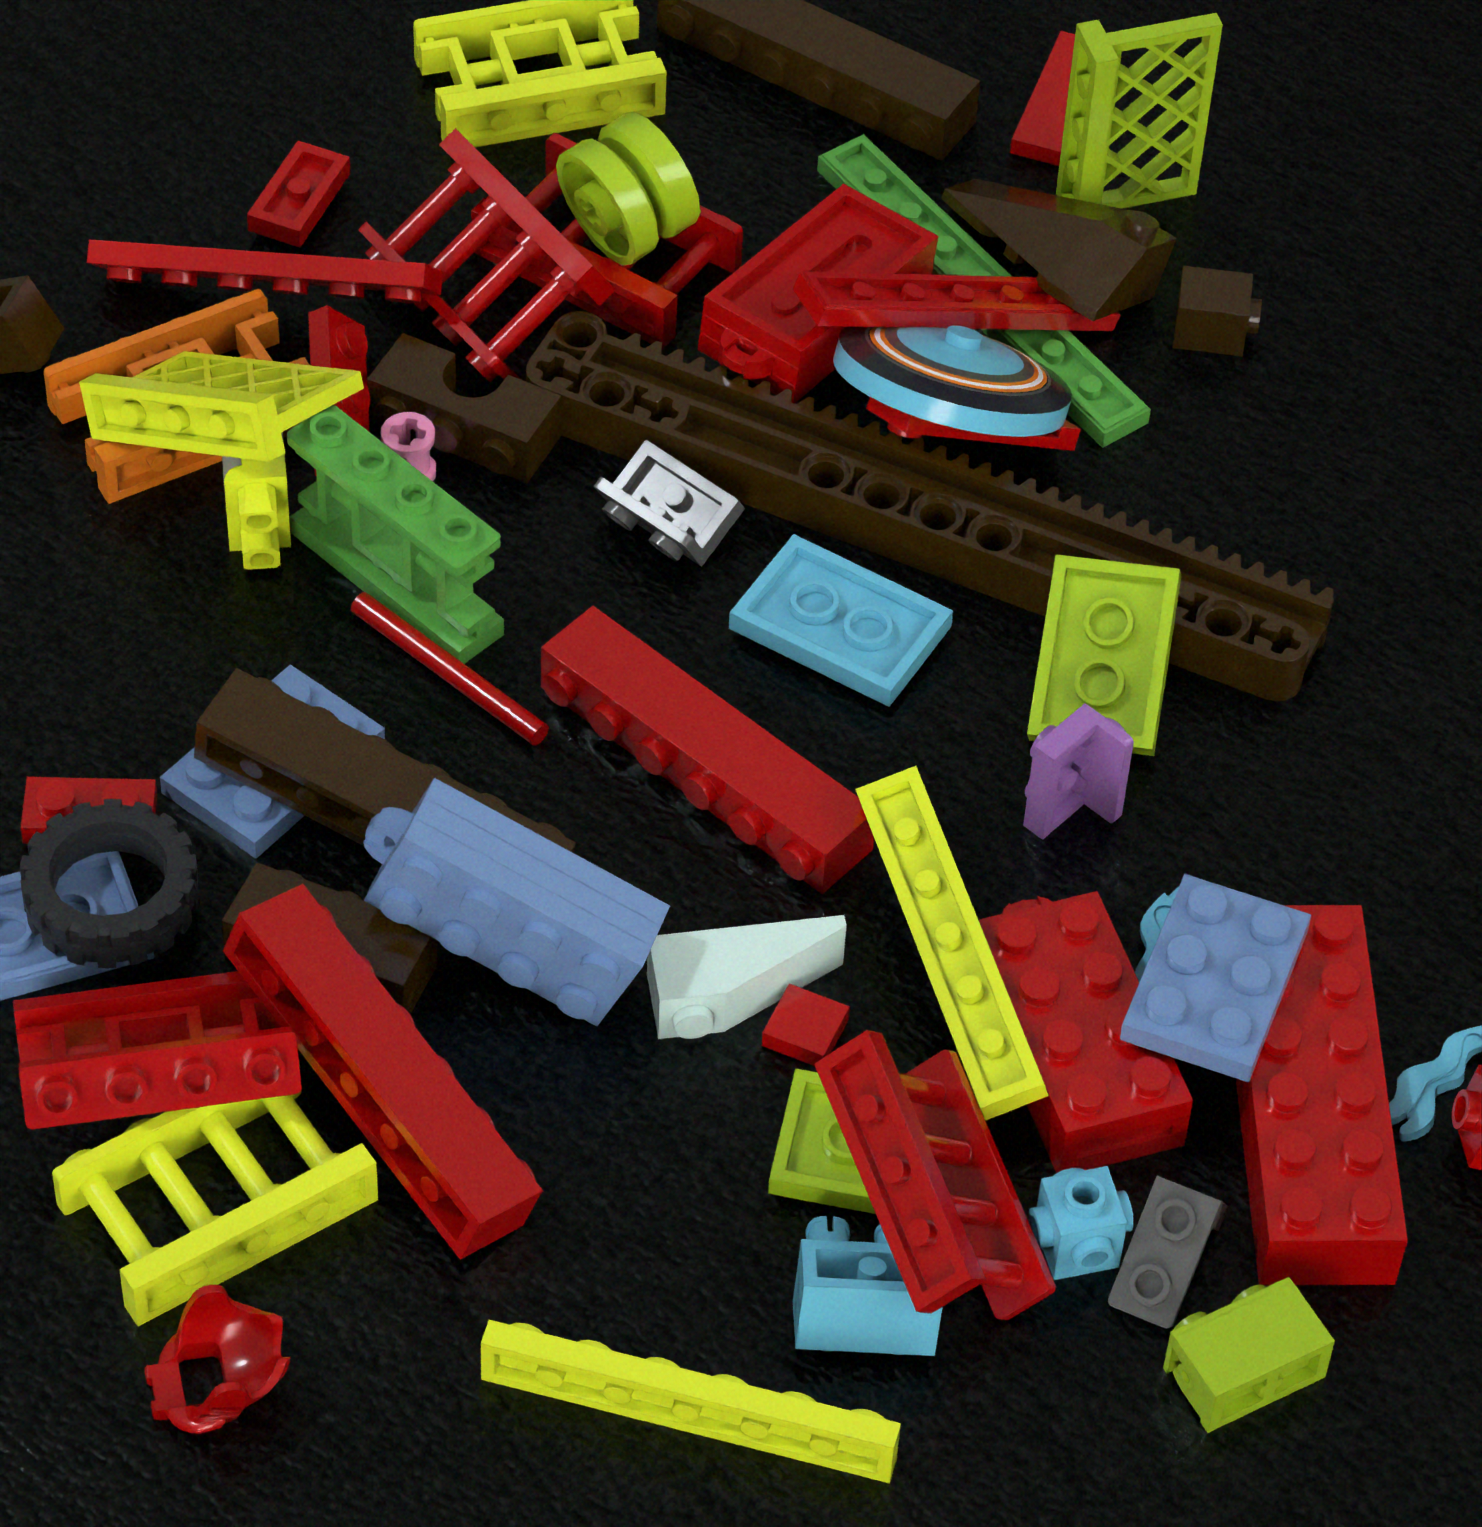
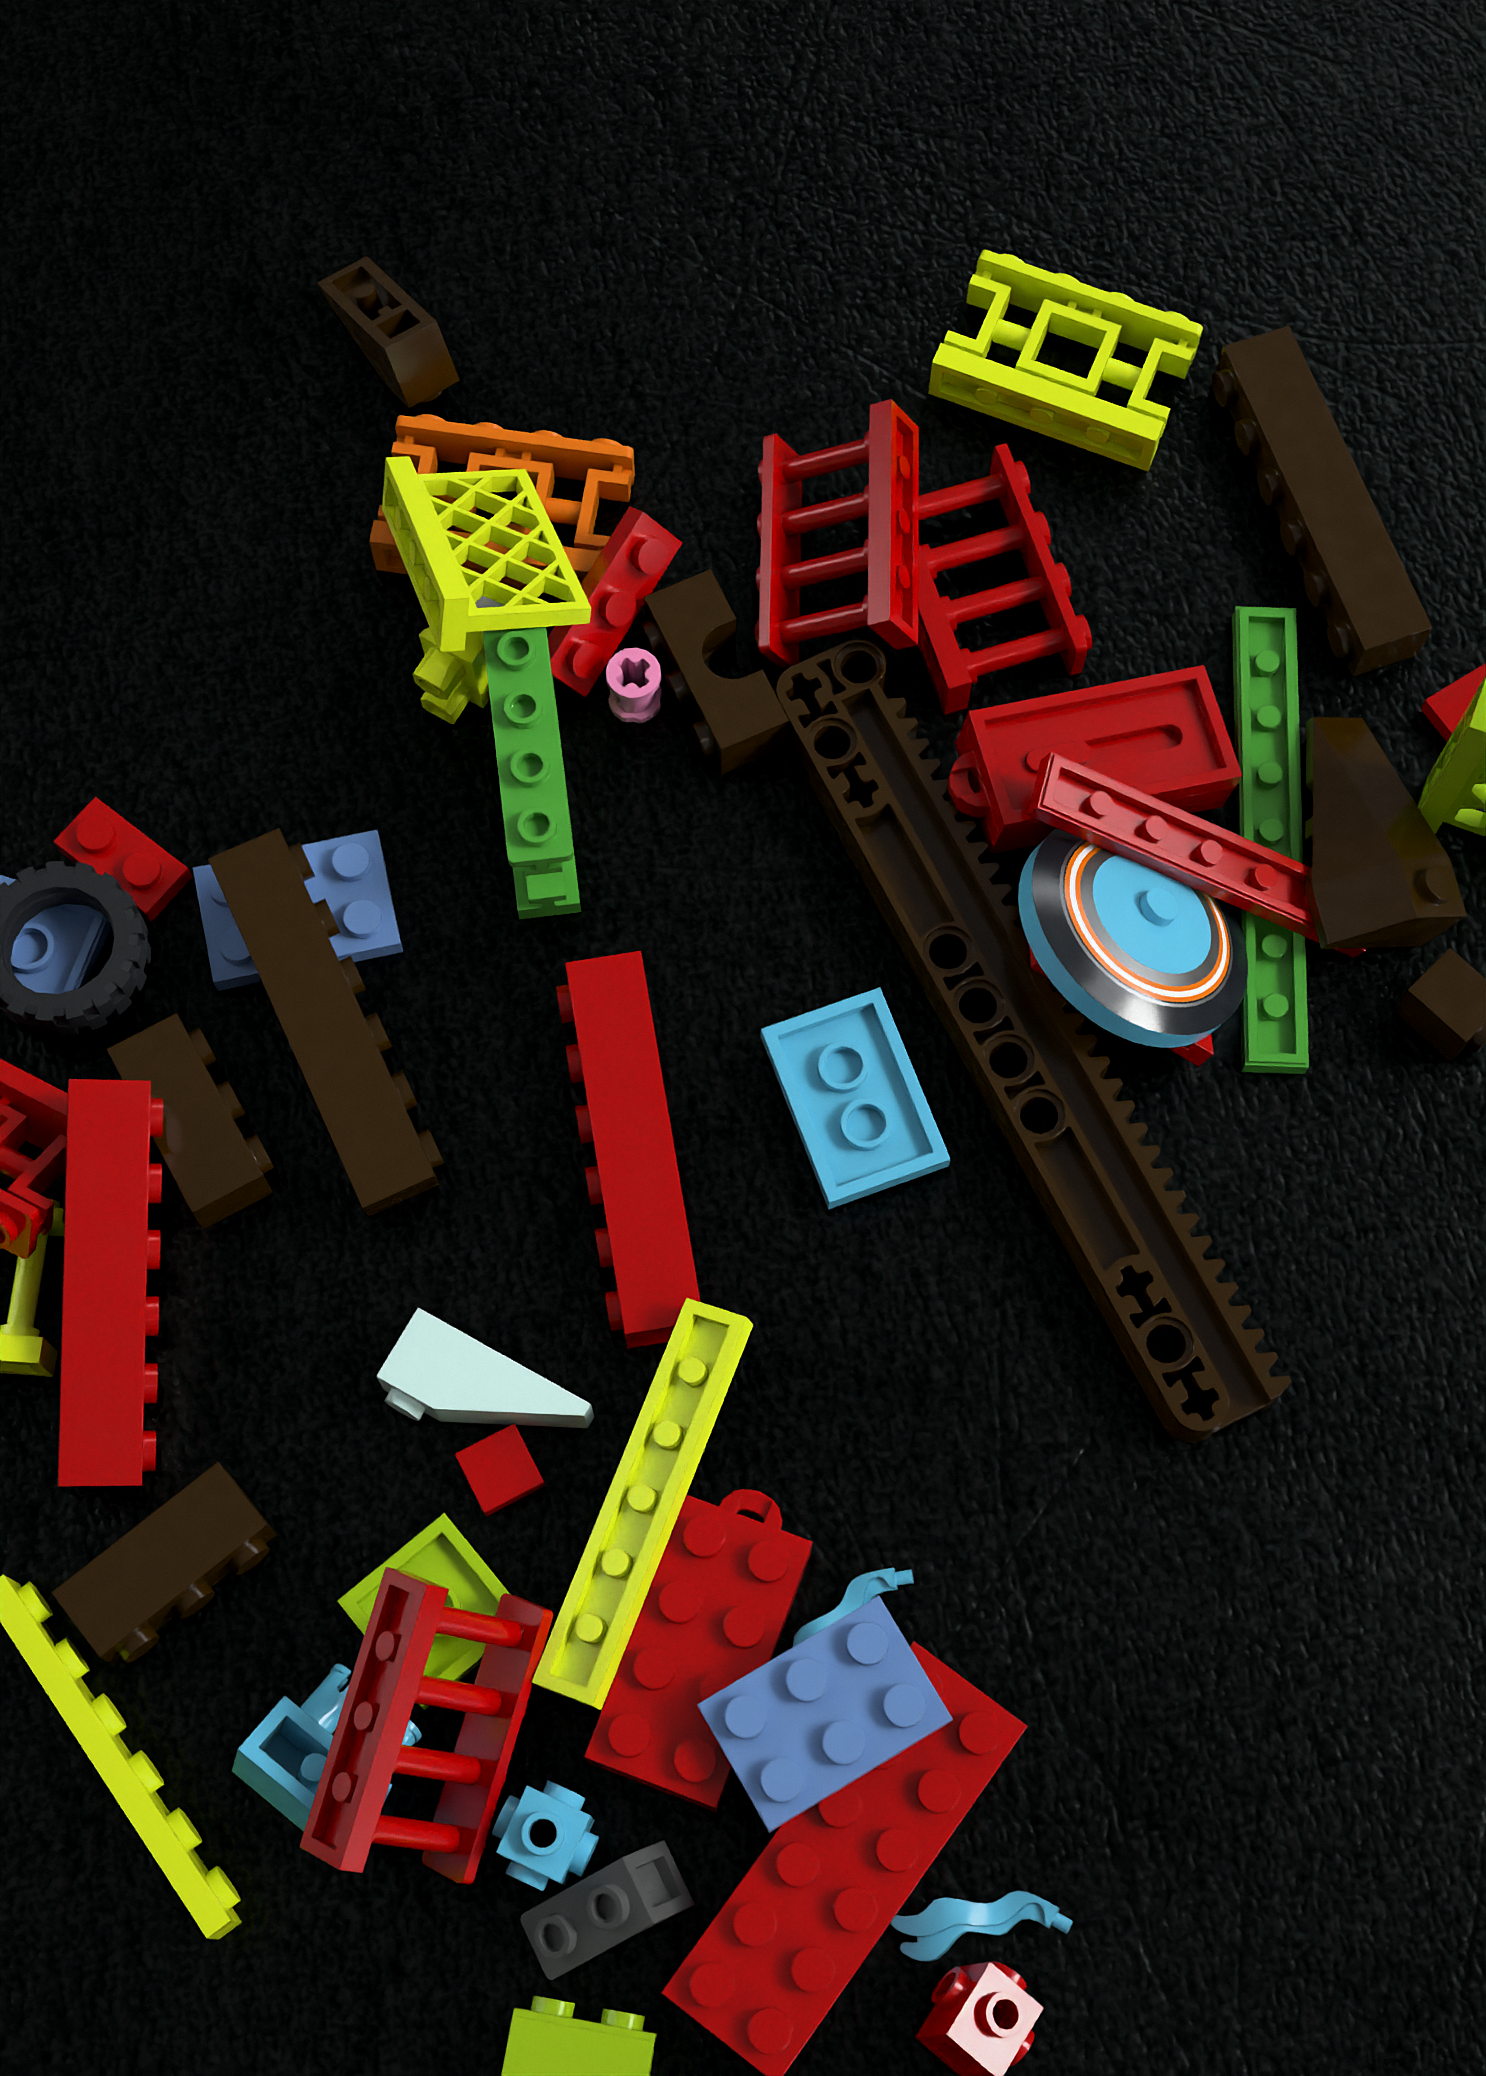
camera: 40 degrees right, 20 degrees up
red plate [87,240,443,303] -> none
red plate [247,140,351,248] -> none
red bar [351,592,549,746] -> none
medium blue piece [363,778,670,1026] -> none
lime wheel [556,111,701,265] -> none
bracket [594,440,745,567] -> none
medium lavender bracket [1023,703,1134,840] -> none
lime plate [1027,555,1181,756] -> none
none -> dark brown brick [51,1462,277,1665]

